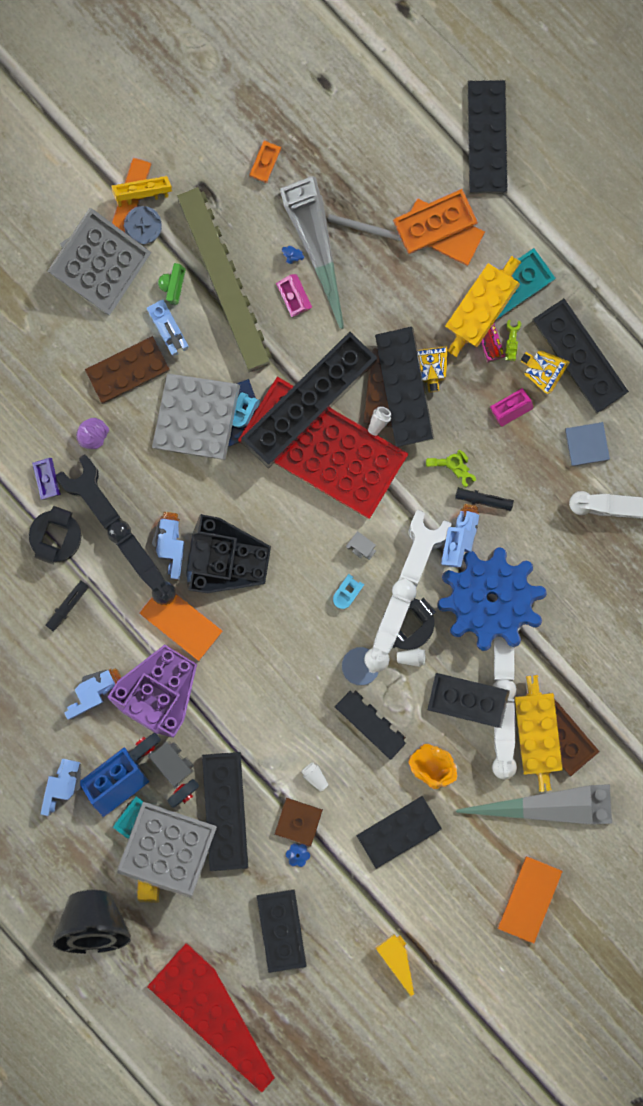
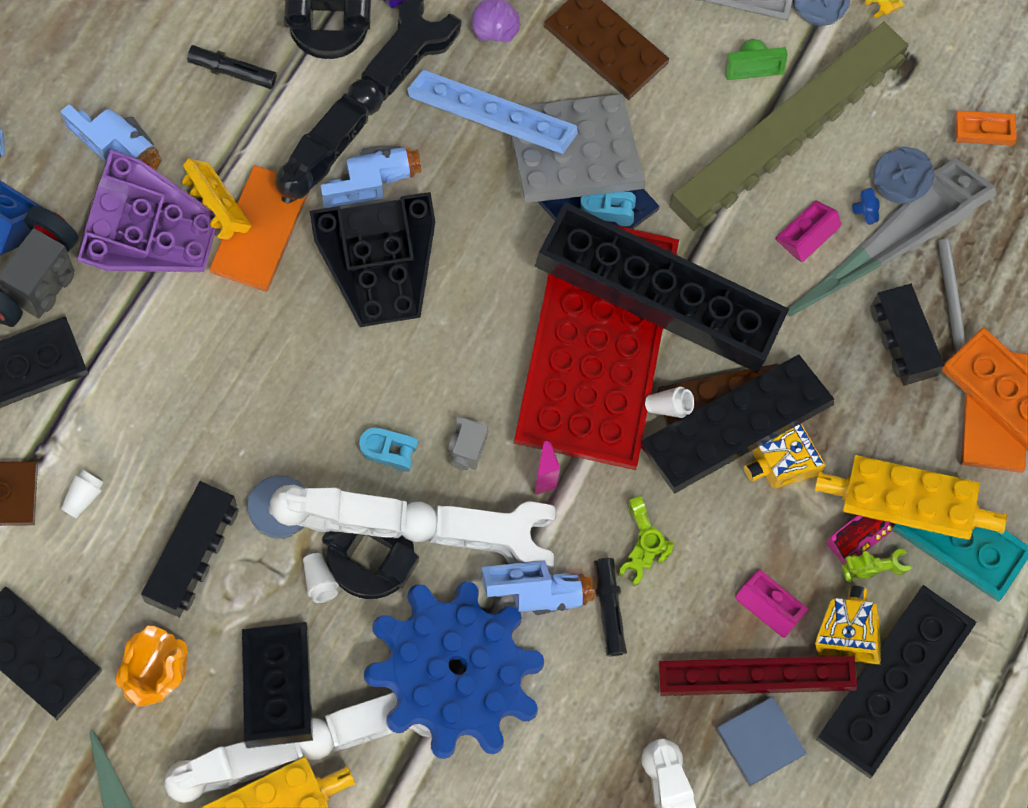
camera: 60 degrees right, 15 degrees down
light blue plate [147,299,189,356] -> none
none -> yellow plate [182,158,252,240]
none -> light blue plate [408,70,578,154]
none -> dark pink slope [534,441,560,495]
none -> dark red plate [659,656,857,696]
none -> black brick [870,283,945,386]
none -> sand blue tile [873,147,934,203]

